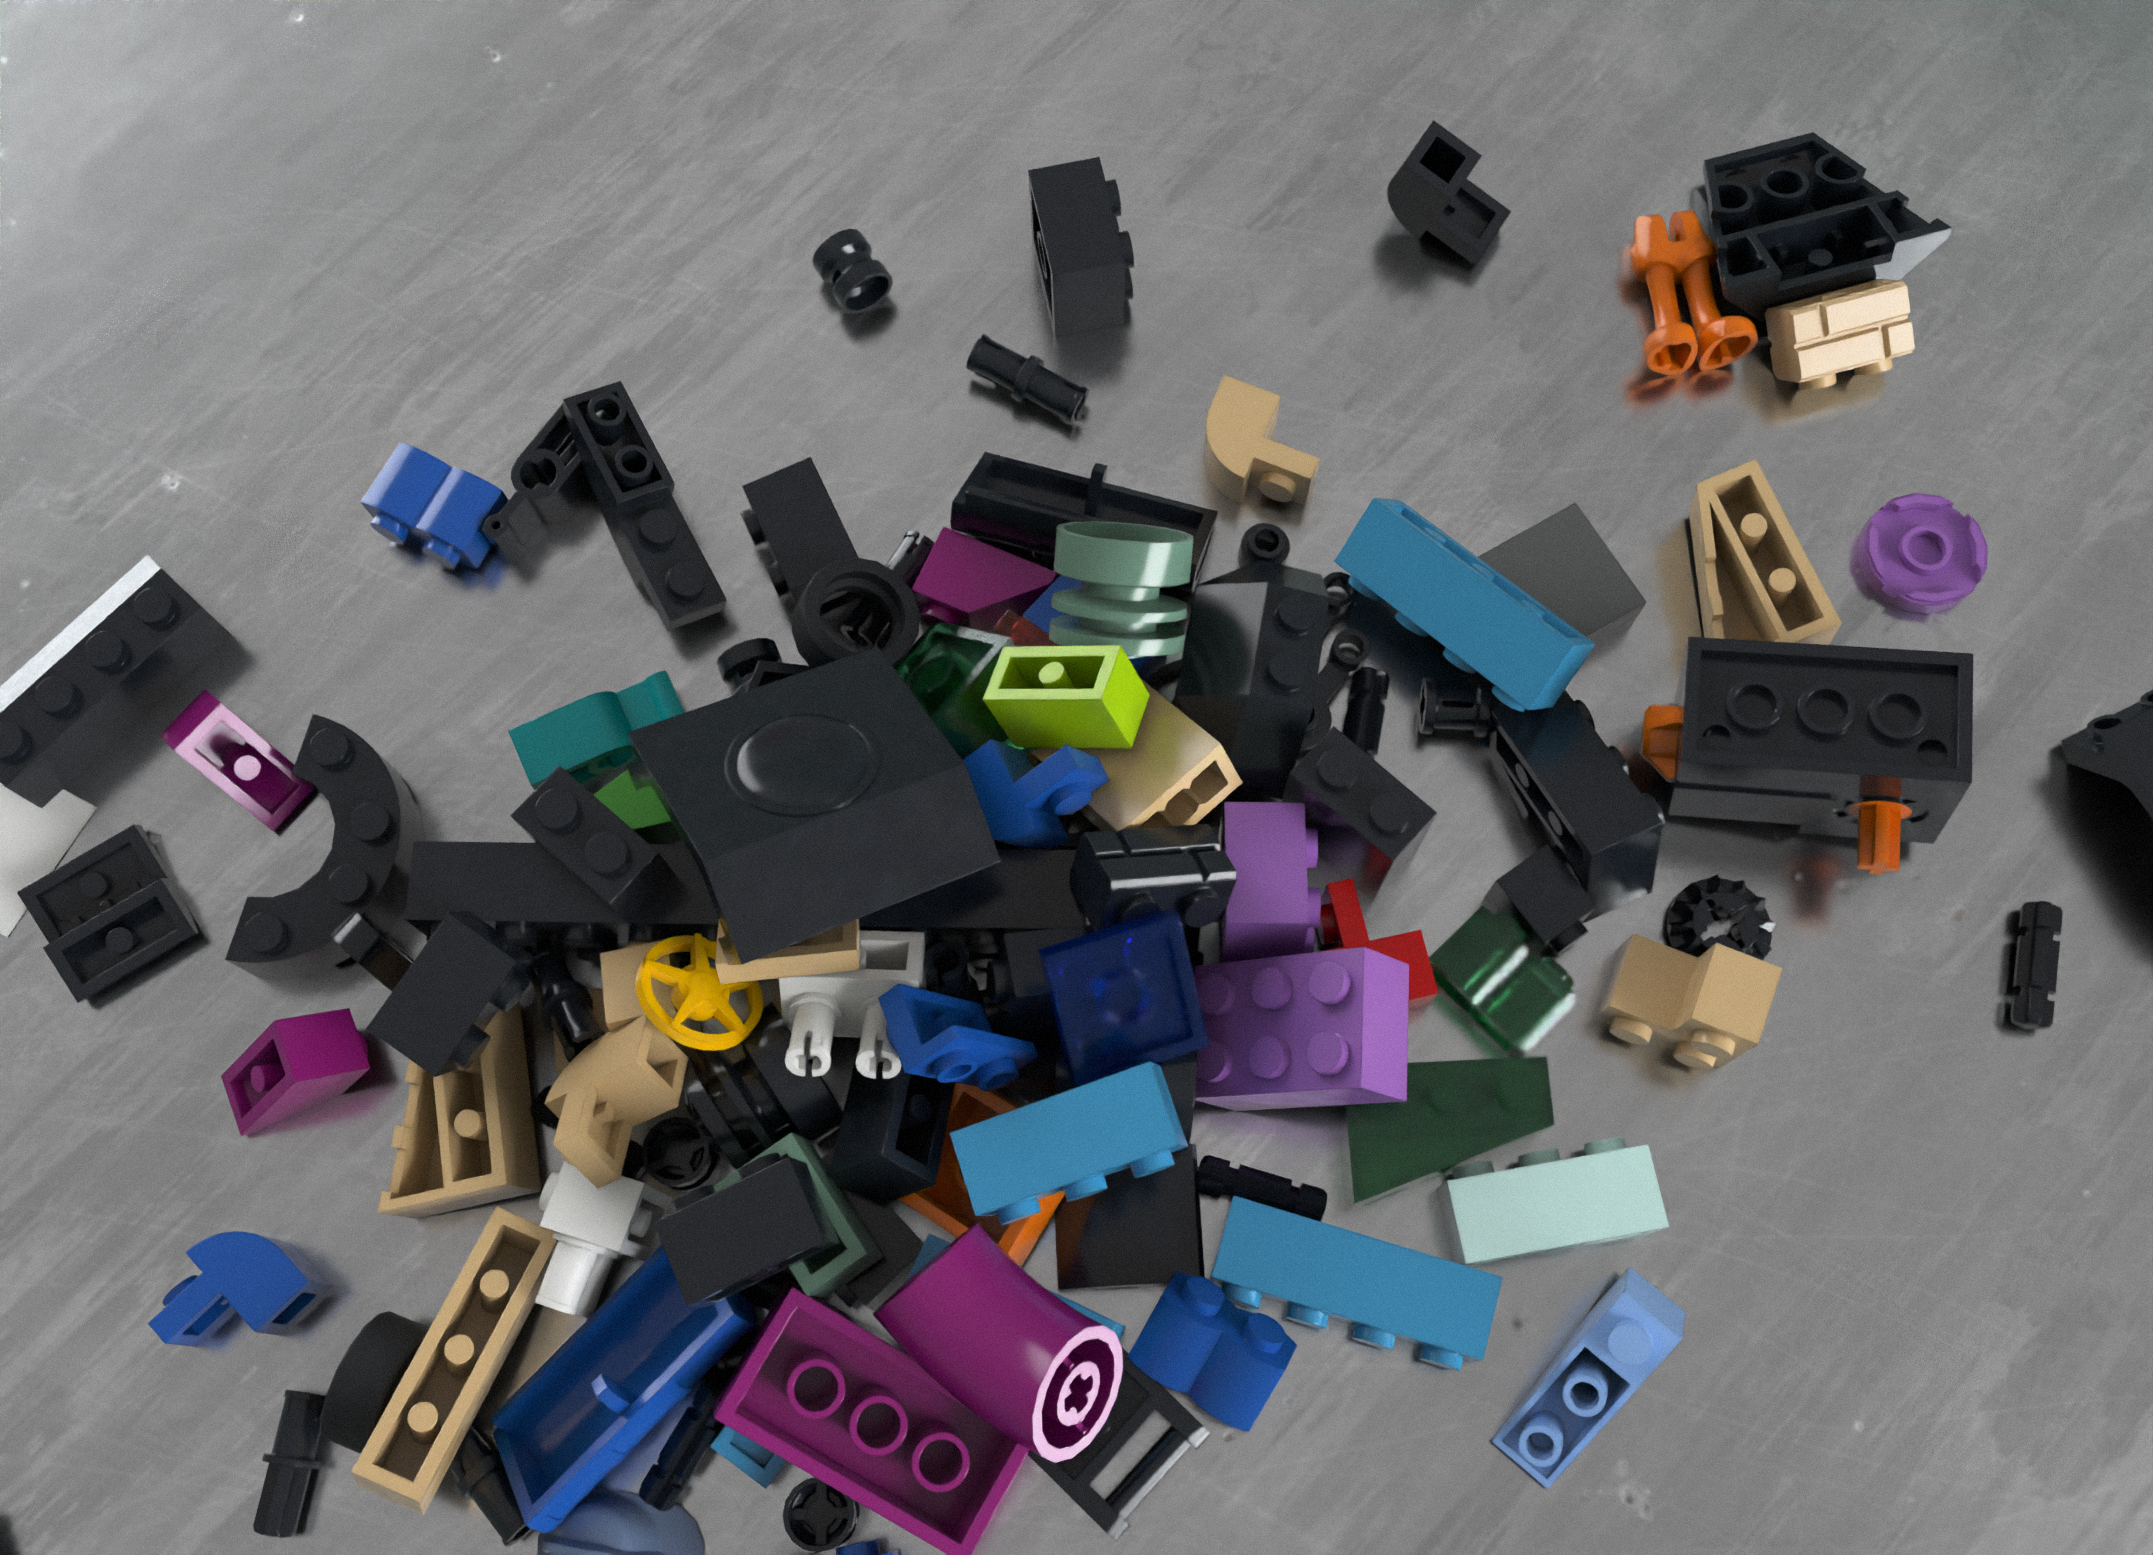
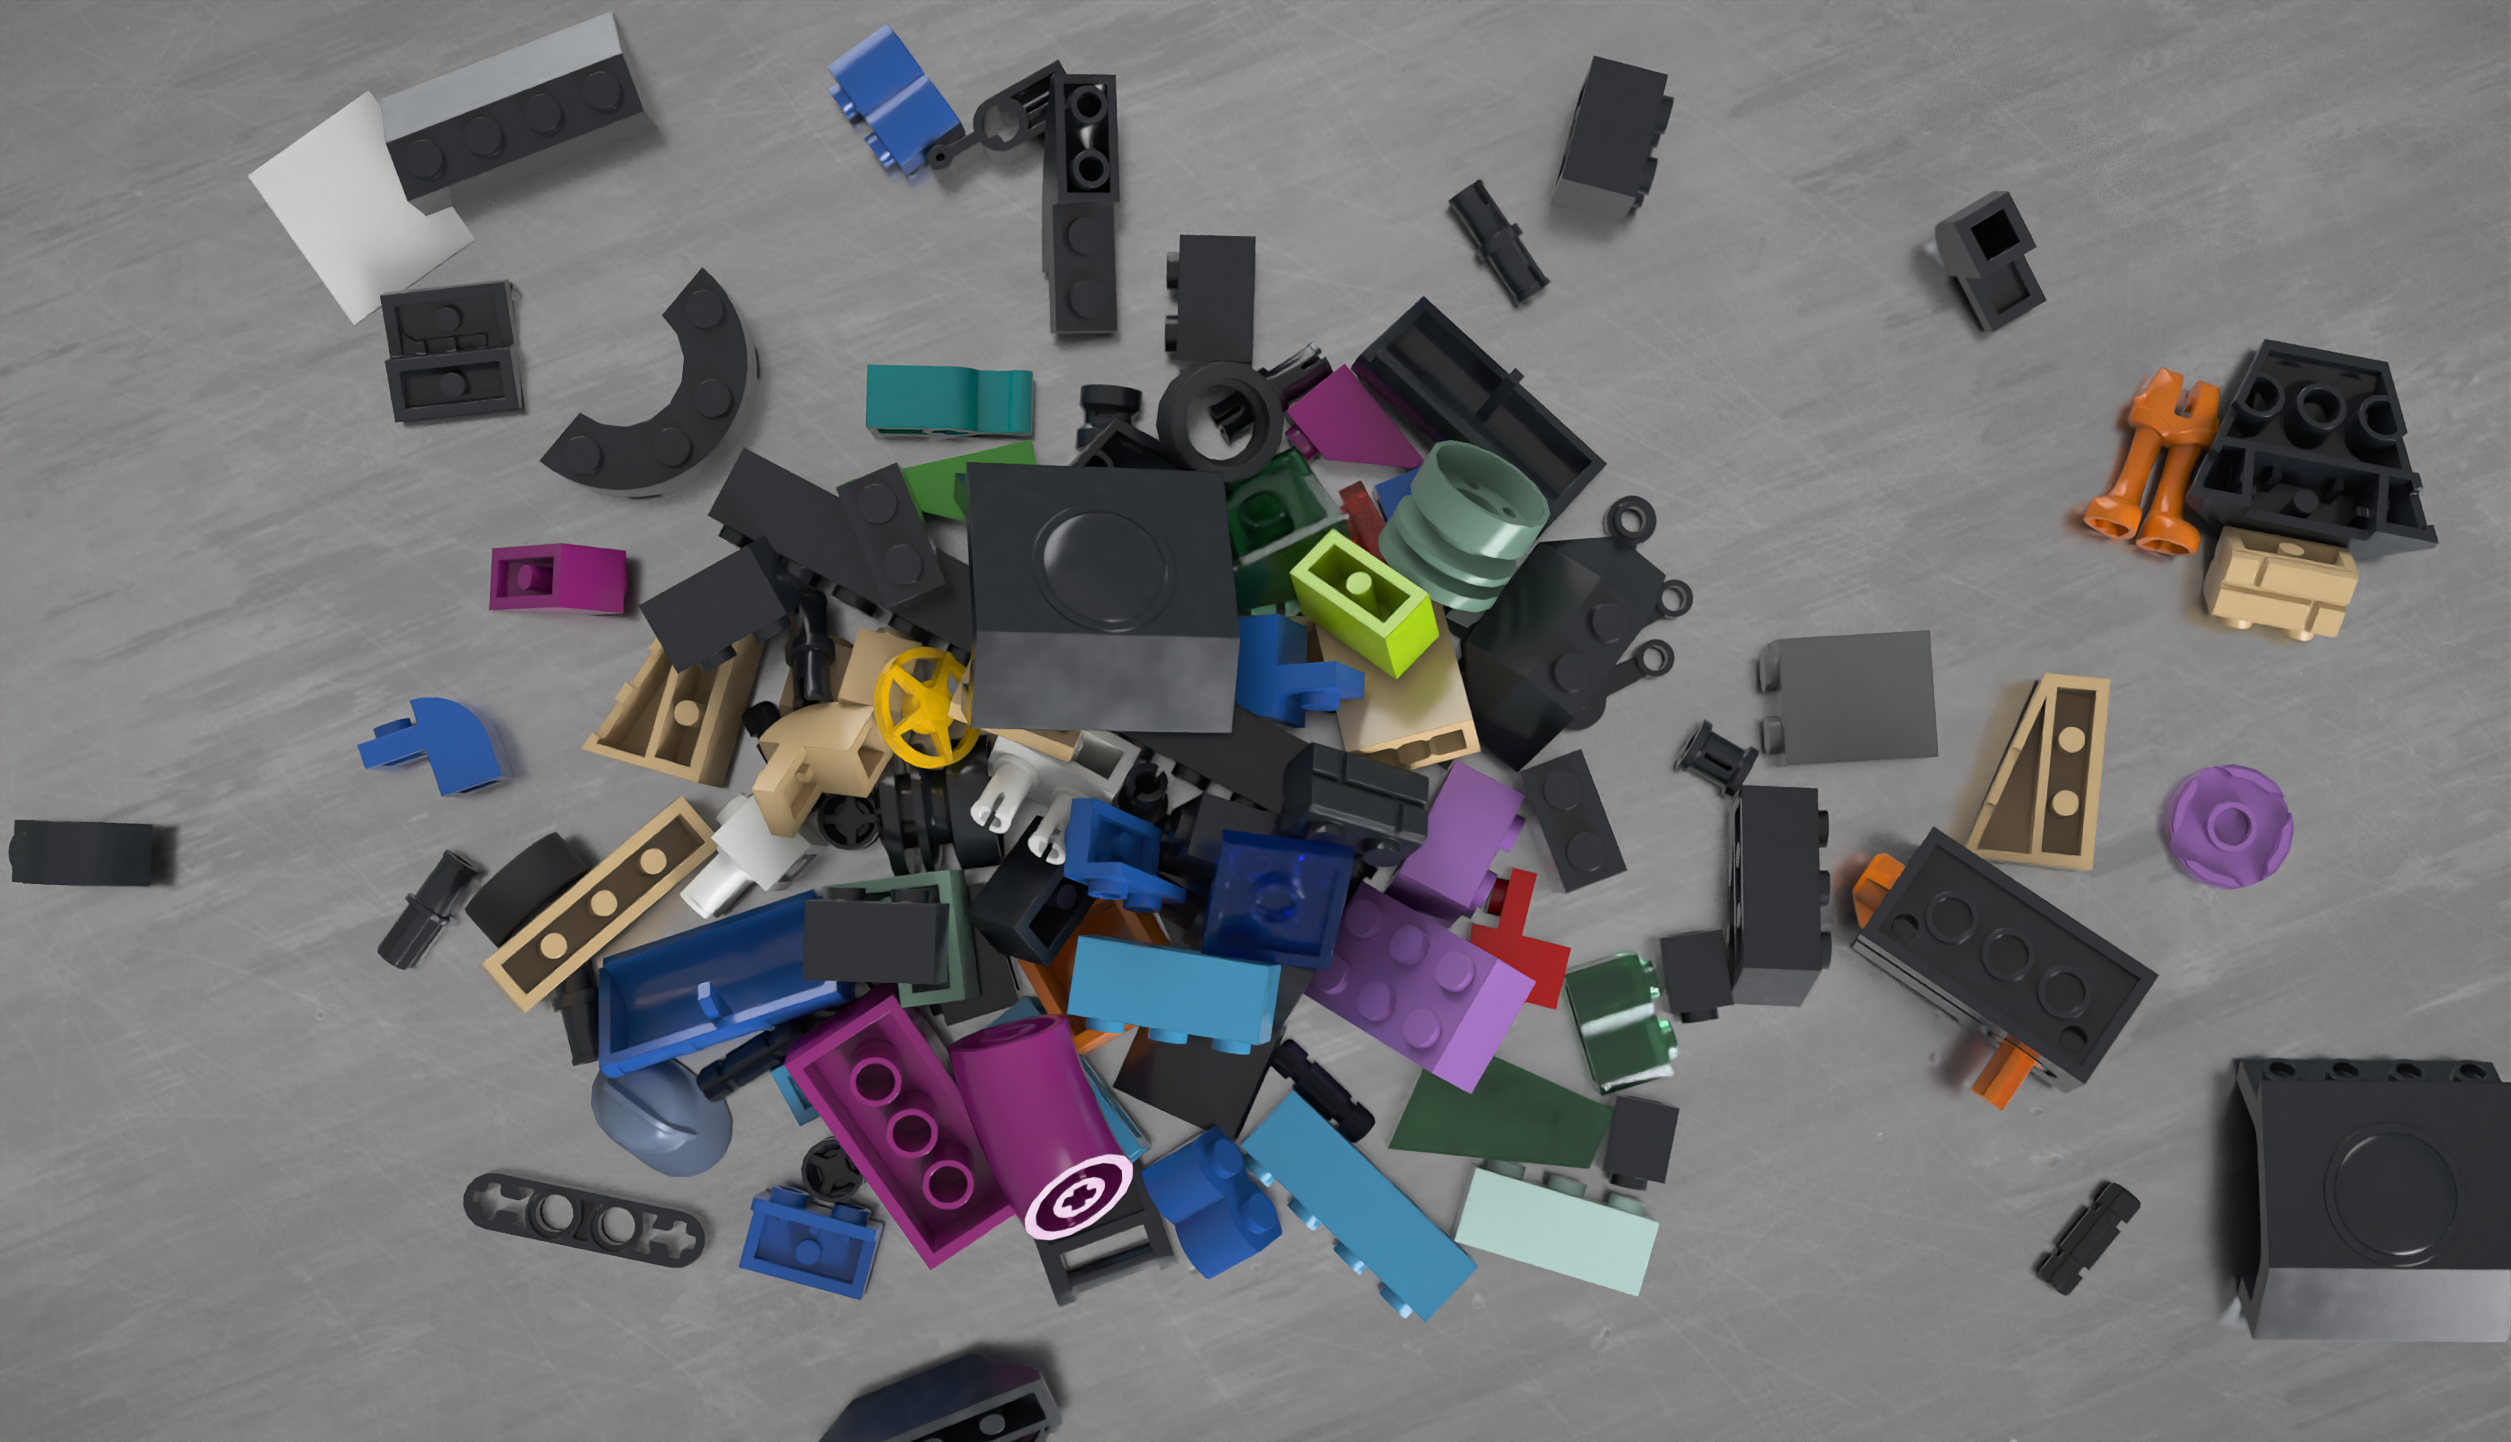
camera: 25 degrees right, 15 degrees up
magenta slope [159,689,312,831] -> none
black beam [330,910,414,991] -> none
black wheel [812,229,893,314] -> none
tan brick [1203,375,1320,506] -> none
dark azure brick [1334,498,1596,712] -> none
black axle [1343,667,1390,757] -> none
light blue slope [1492,1267,1686,1489] -> none
tan brick [1594,933,1783,1070] -> none
black gear [1667,874,1776,960] -> none
none -> black brick [1596,1091,1680,1191]

